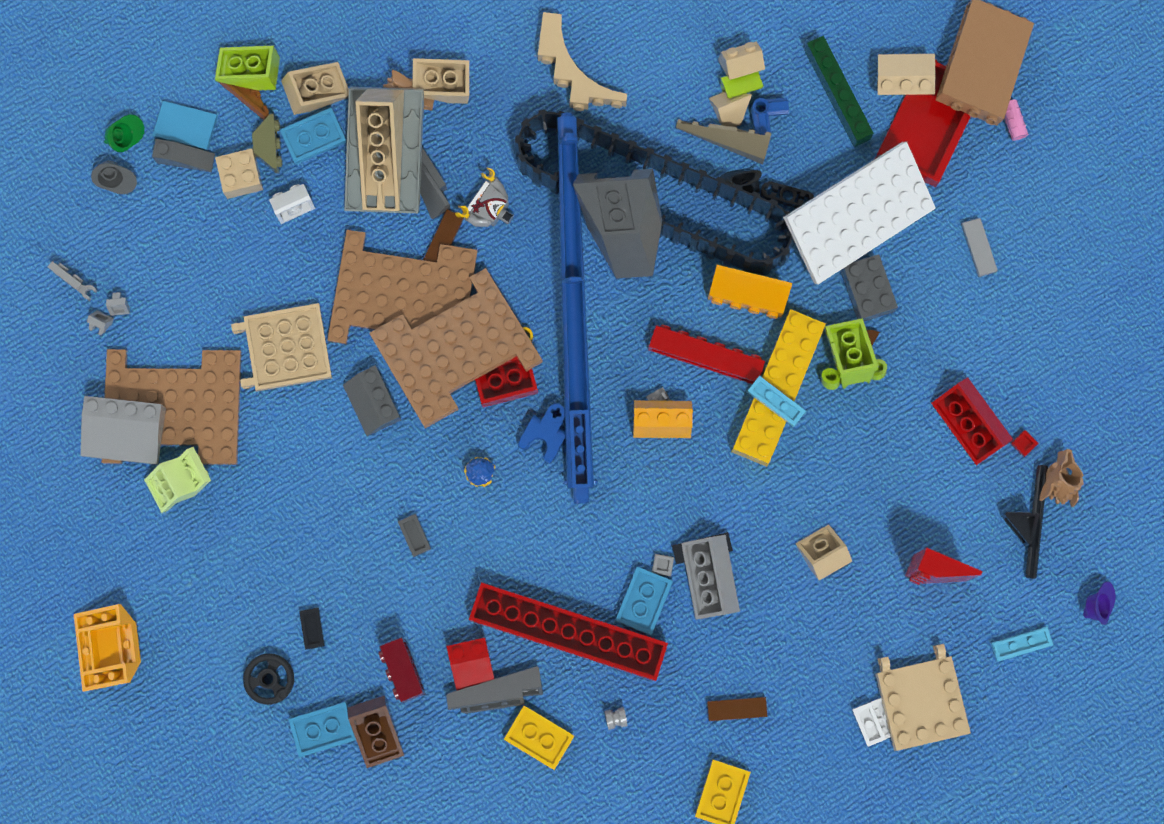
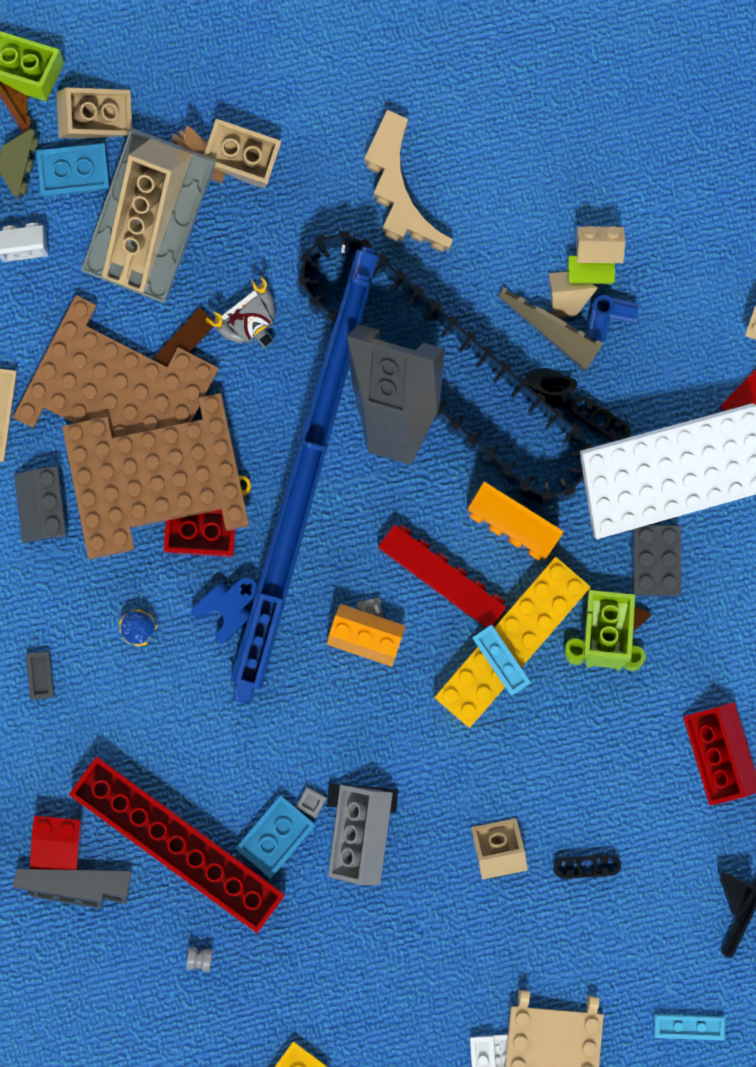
camera: 15 degrees right, 5 degrees up
dark grey wedge [420,148,451,219] -> none
yellow plate [504,706,574,770] -> none
reddish brown tile [707,697,768,721] -> none
dark green brick [804,35,874,147] -> none
red slope [905,548,983,585] -> none
none -> black beam [553,854,621,879]

